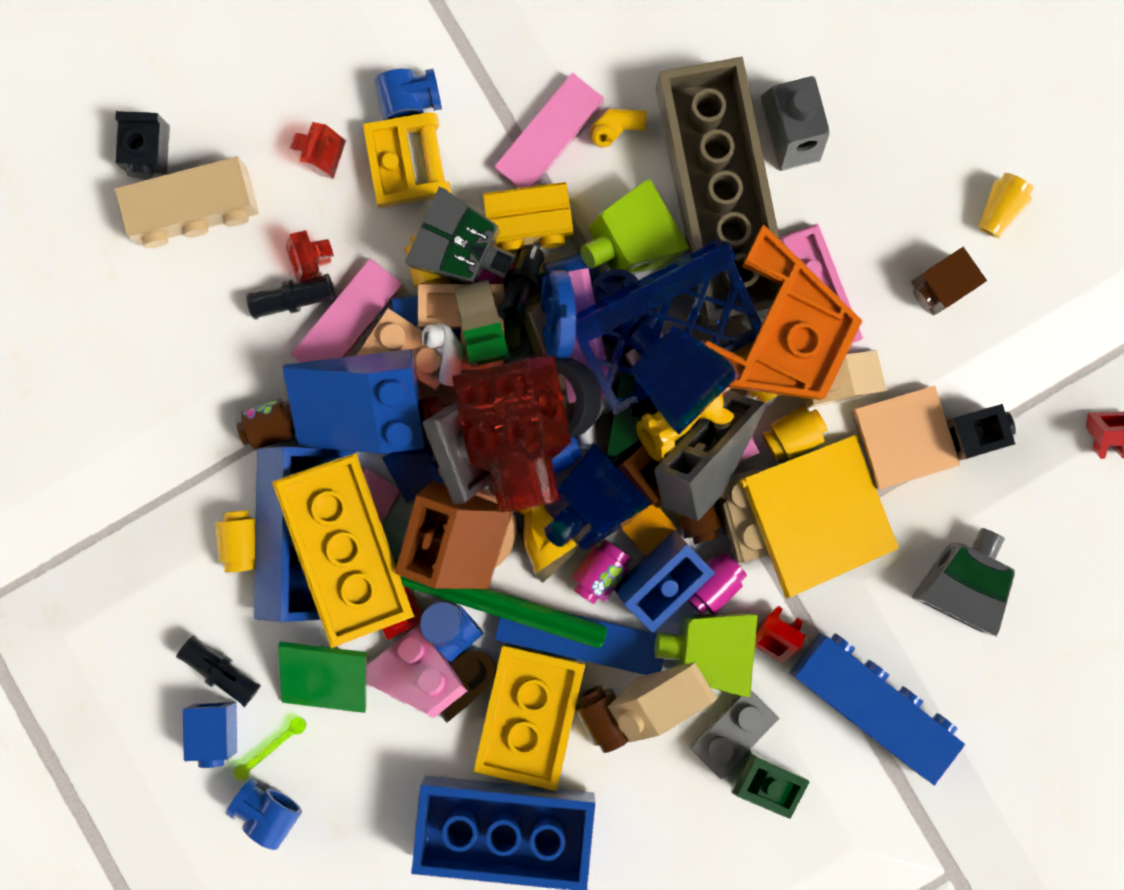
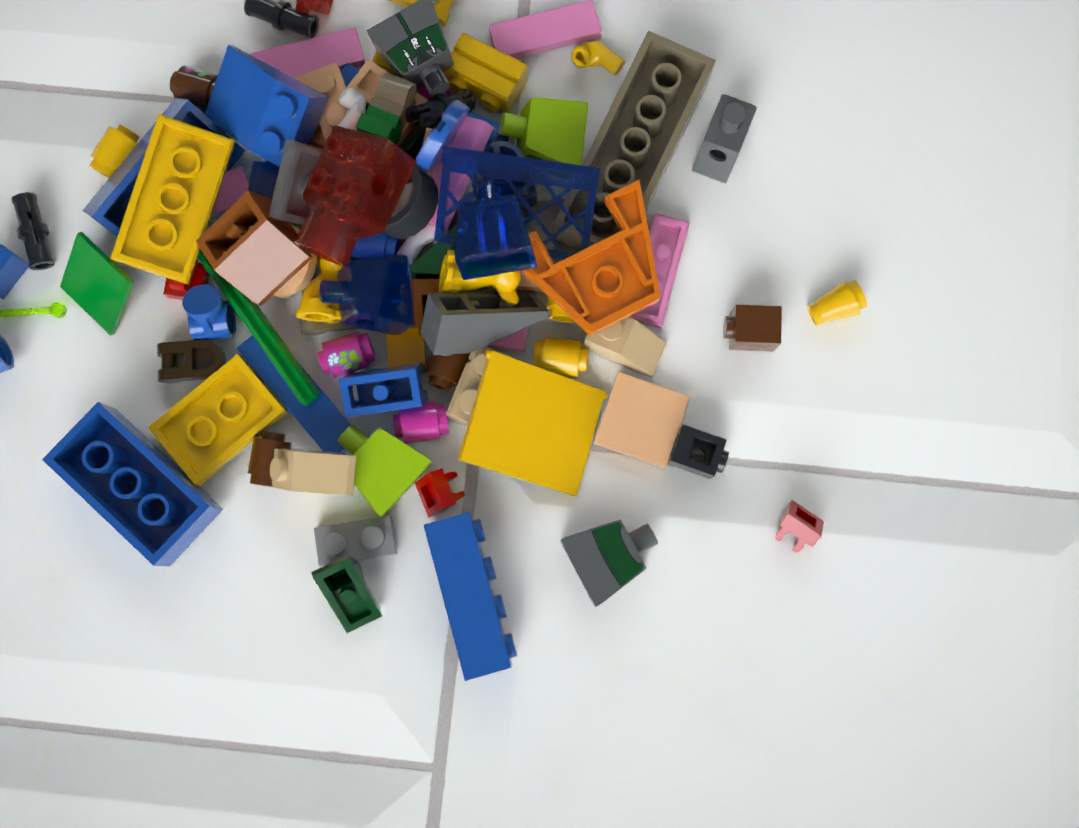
camera: 40 degrees right, 5 degrees down
bright pink wing [366,624,467,718] -> none

